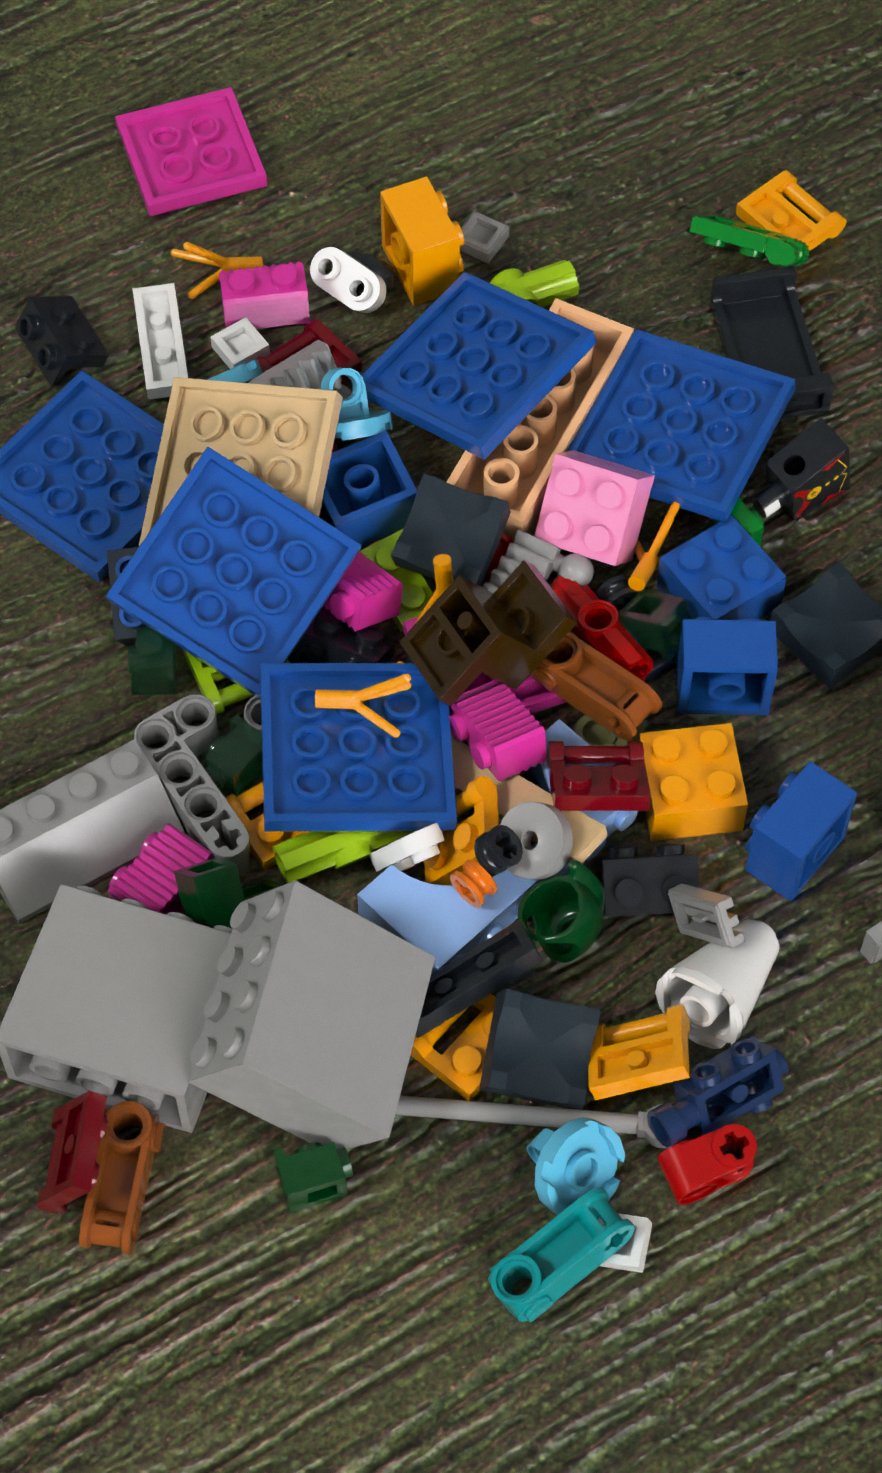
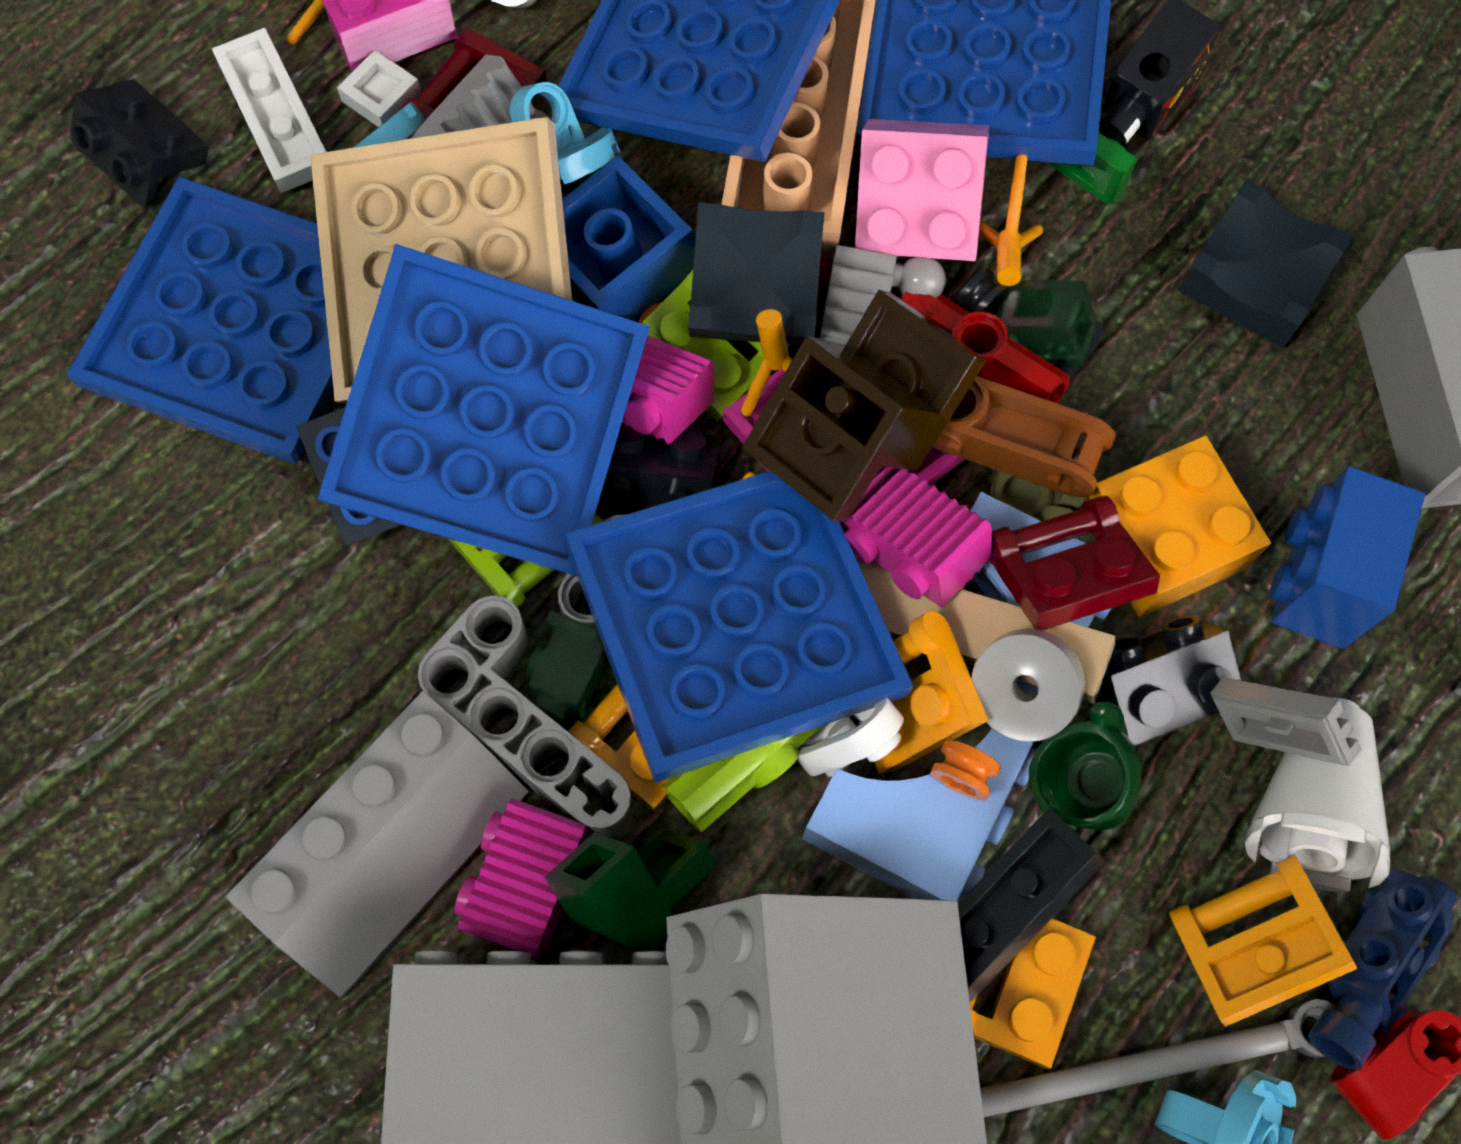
camera: 20 degrees left, 10 degrees up
clear green brick [128,628,178,696] -> none
light orange plant [315,673,411,738] -> none
black bush [474,825,523,874] -> none
black brick [479,989,601,1109] -> none
blue brick [656,515,787,620] -> none
blue brick [676,617,778,715] -> none

